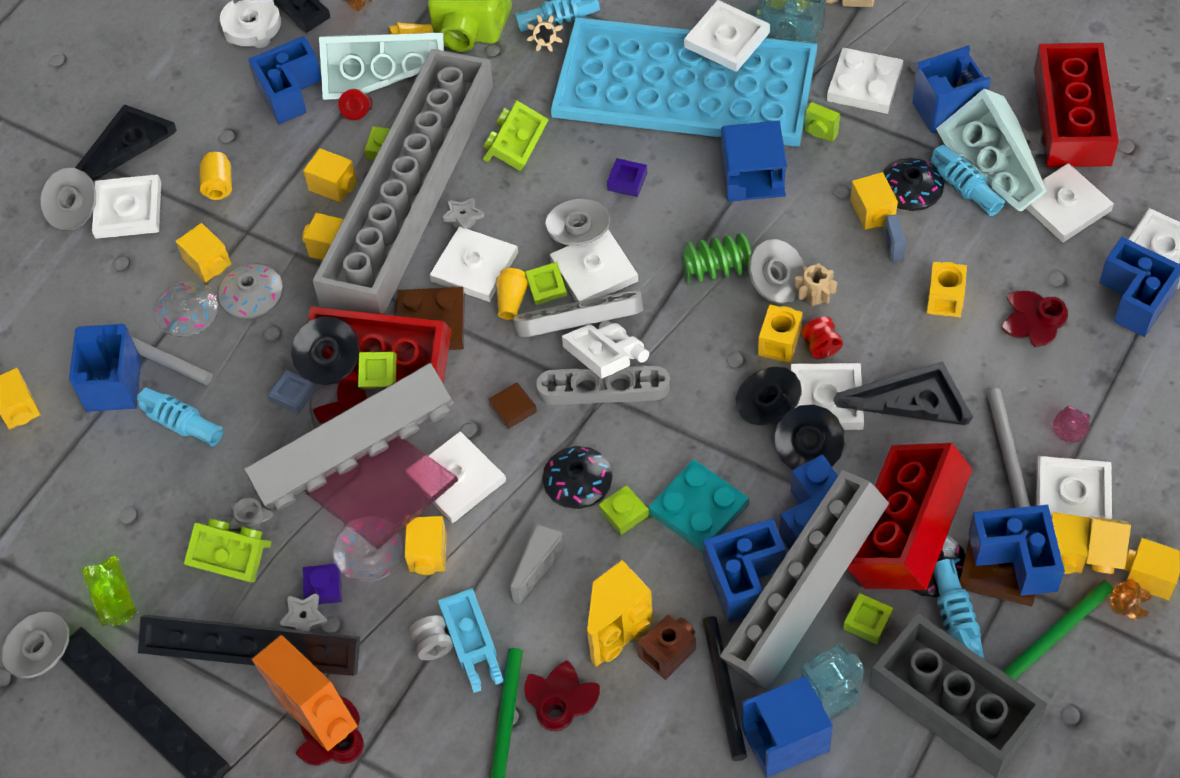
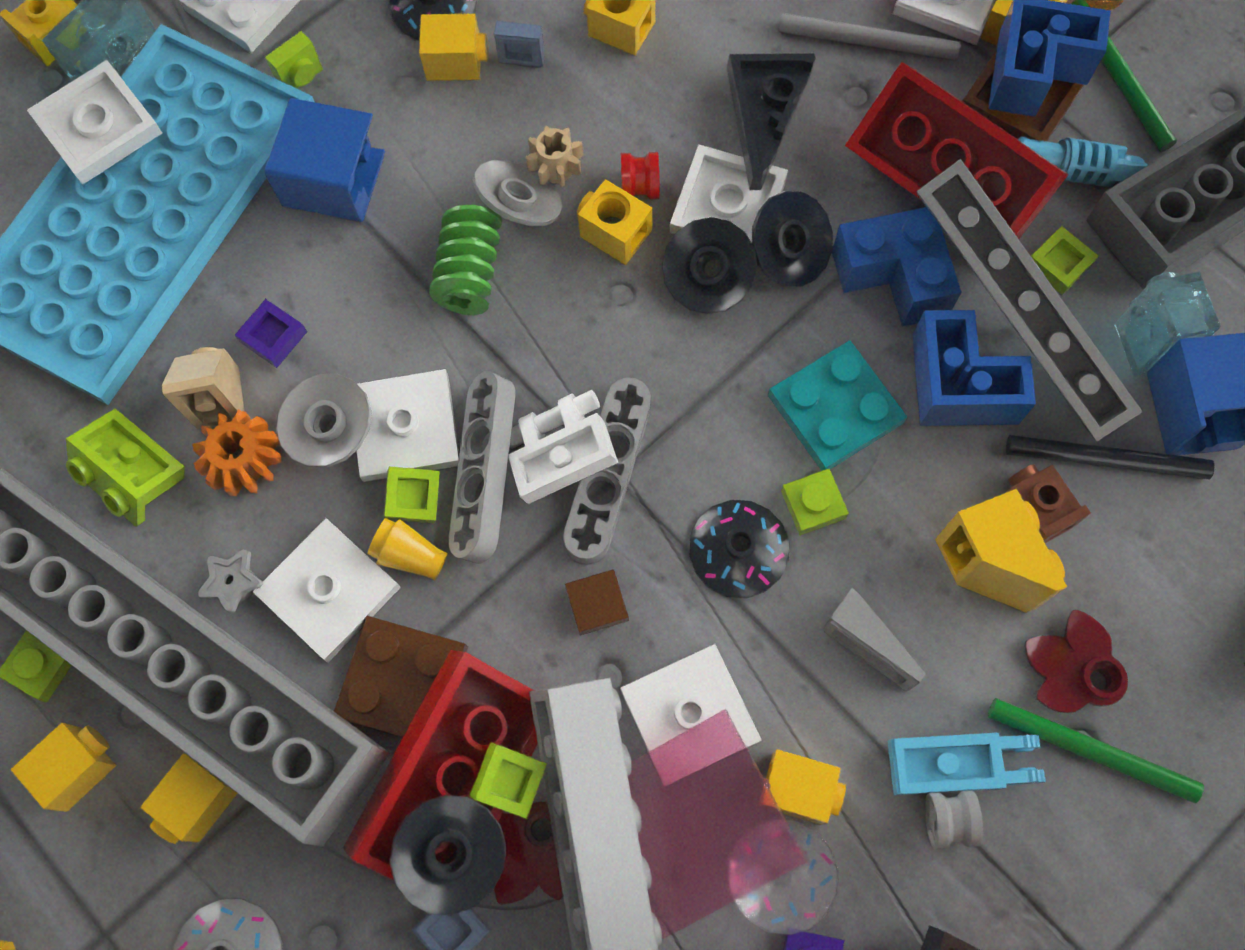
camera: 75 degrees left, 15 degrees up
none -> tan slope [162,347,244,429]
none -> orange gear [192,409,282,497]

